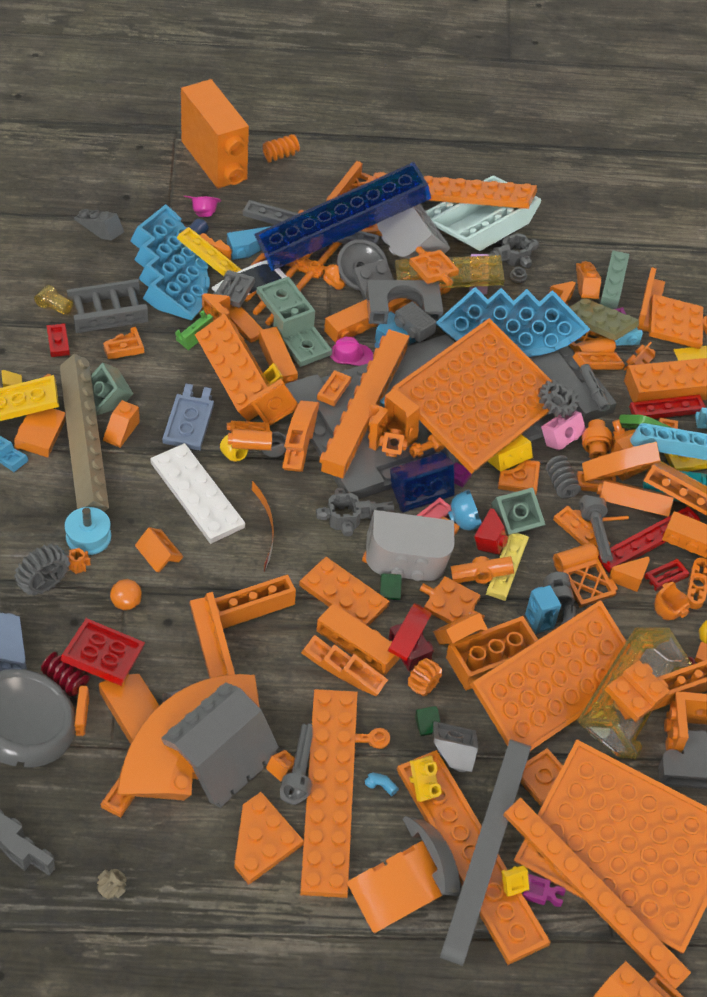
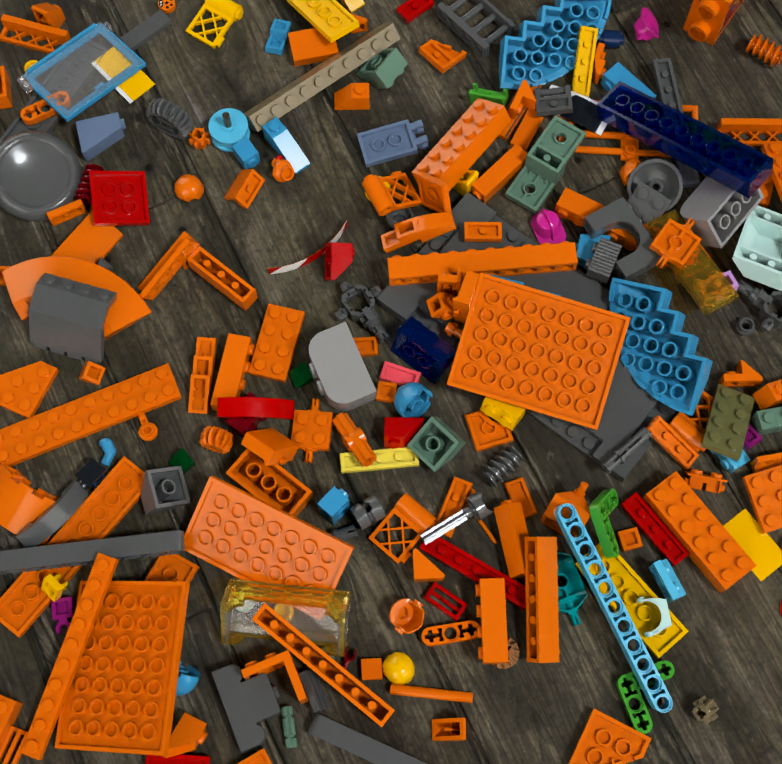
camera: 70 degrees right, 20 degrees up
white plate [151,443,245,544] -> none
dark grey piece [280,723,313,805] -> none
yellow hips [409,756,442,802] -> none
dark grey gear [538,379,580,418] -> none
bright pink brick [541,411,585,450] -> none
orange piece [582,419,613,459] -> none
orange slope [582,442,661,482] -> none
orange plate [605,660,670,722] -> none
none -> black brick [76,458,109,491]
none -> dark azure brick [232,137,260,169]
none -> slope [262,117,310,174]
none -> orange animal [271,155,294,182]
none -> red slope [325,242,355,281]

